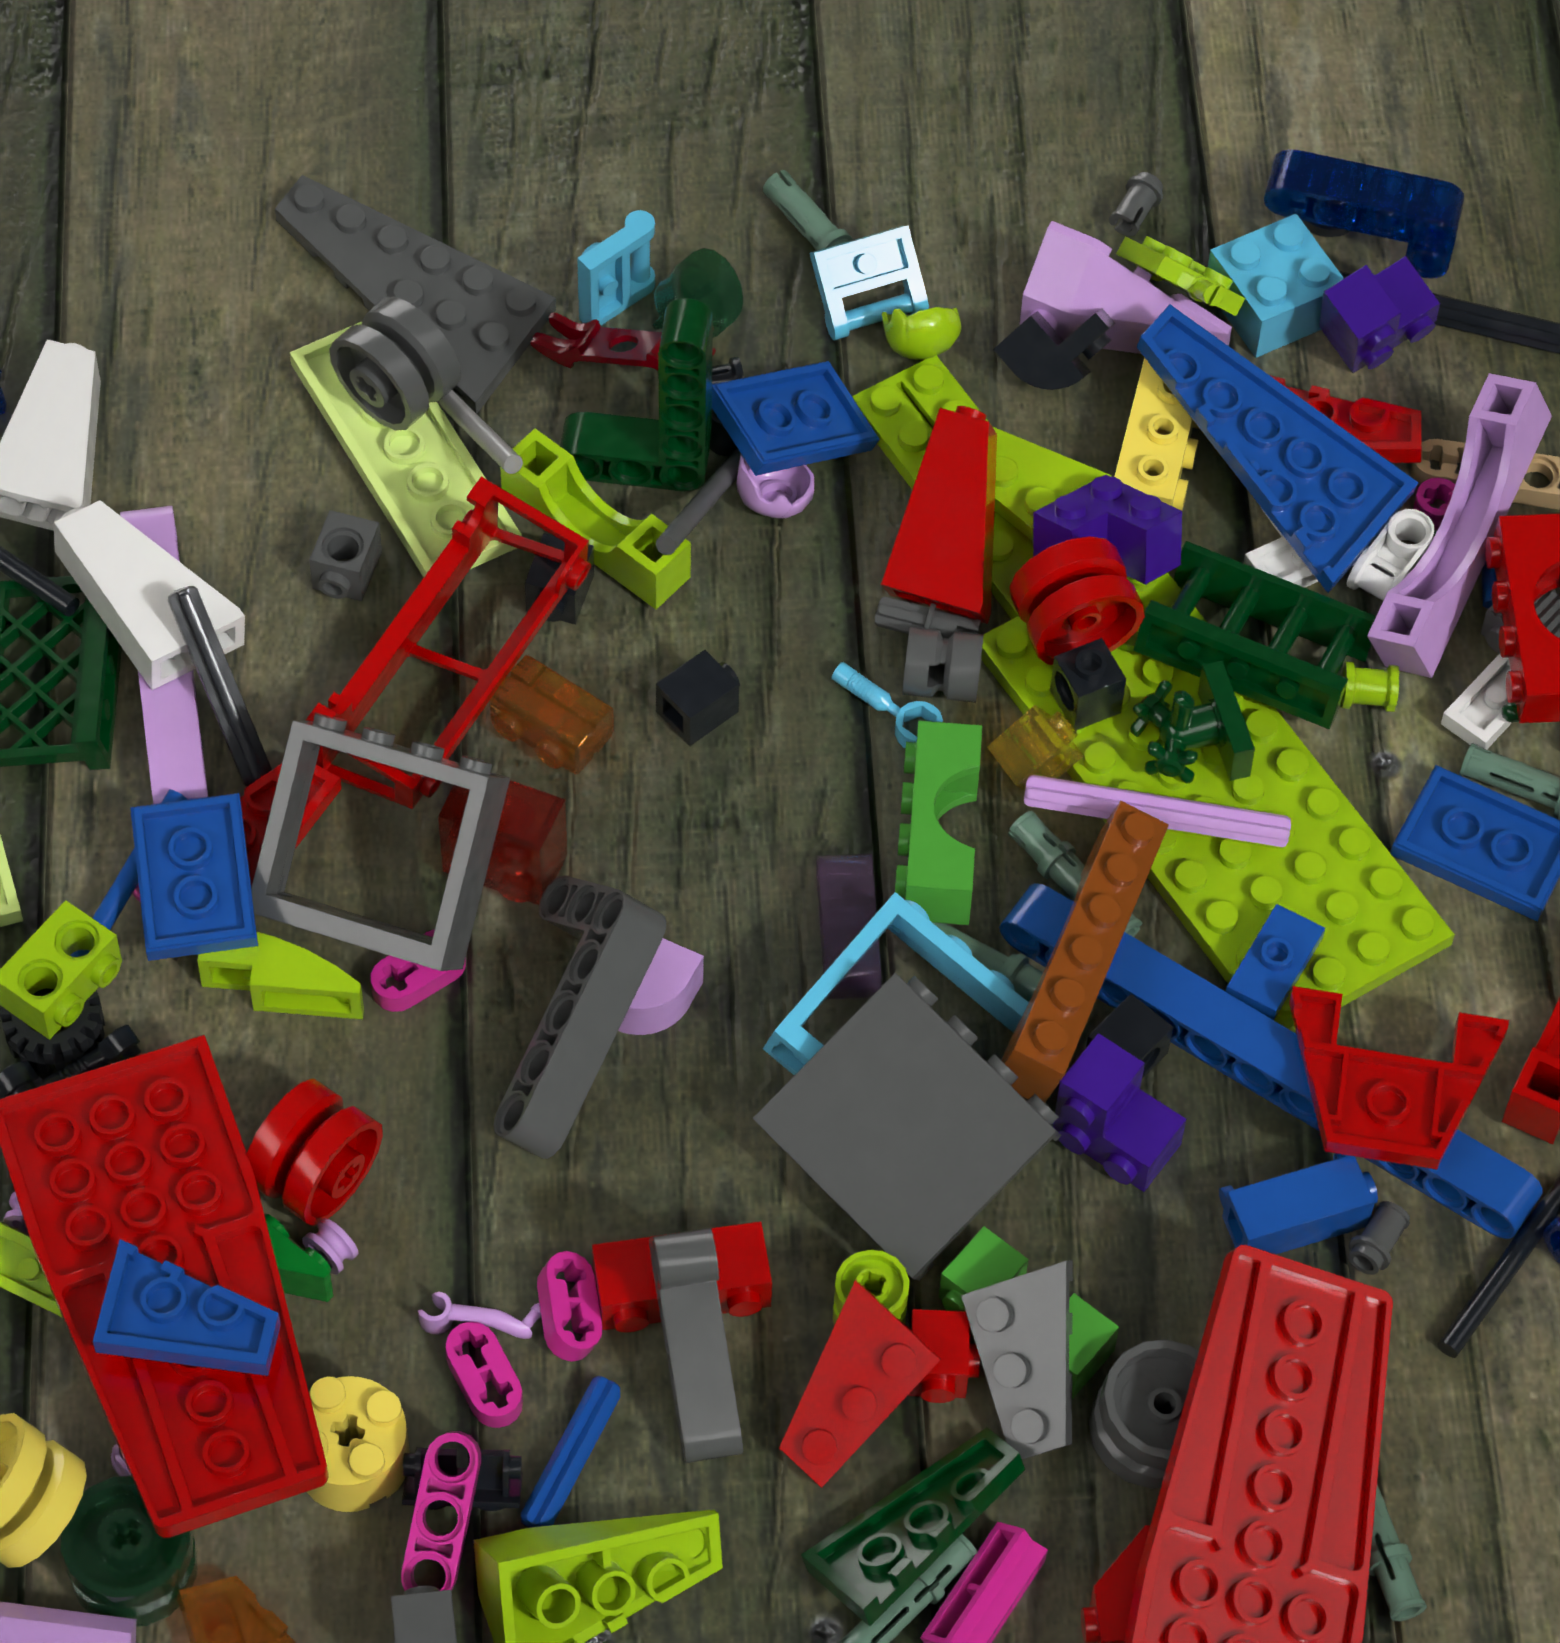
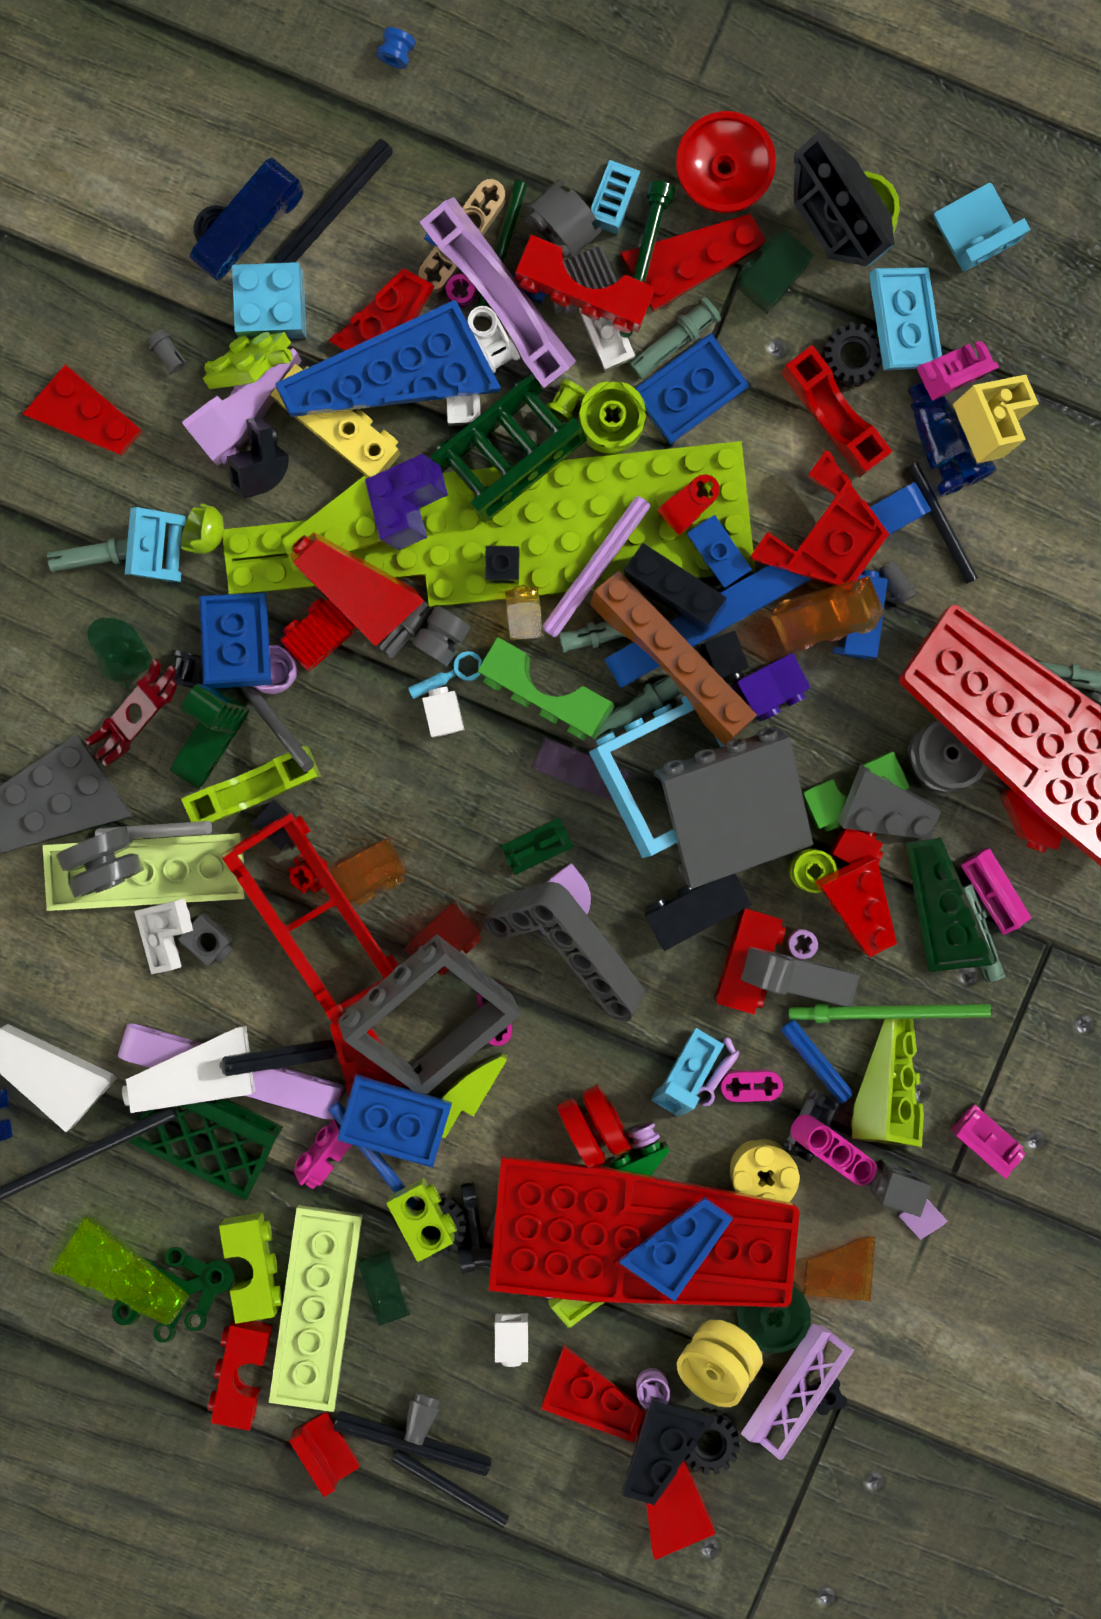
camera: 60 degrees left, 30 degrees up
dark pink beam [537,1251,602,1362] -> none
medium azure plate [577,210,655,326] -> none
black brick [656,650,740,746] -> none
red wheel [1009,536,1145,665] -> none
dark green piece [1130,660,1255,784] -> none
dark purple brick [1319,256,1440,373] -> none
none -> red wing [23,364,143,456]
none -> white plate [134,898,193,974]
none -> red brick [280,597,358,672]
none -> red gear [287,854,328,894]
none -> dark pink hinge [293,1120,352,1189]
none -> white brick [422,687,465,738]
none -> dark green hinge [501,818,574,875]
none -> lime brick [579,381,646,455]
none -> black brick [624,543,727,633]
none -> black brick [644,873,752,951]
none -> medium azure bracket [651,1028,724,1117]
none -> red piece [657,474,720,536]
none -> clear orange brick [770,576,884,651]
none -> lavender bush [787,929,818,959]
none -> bright green bar [789,1003,991,1023]

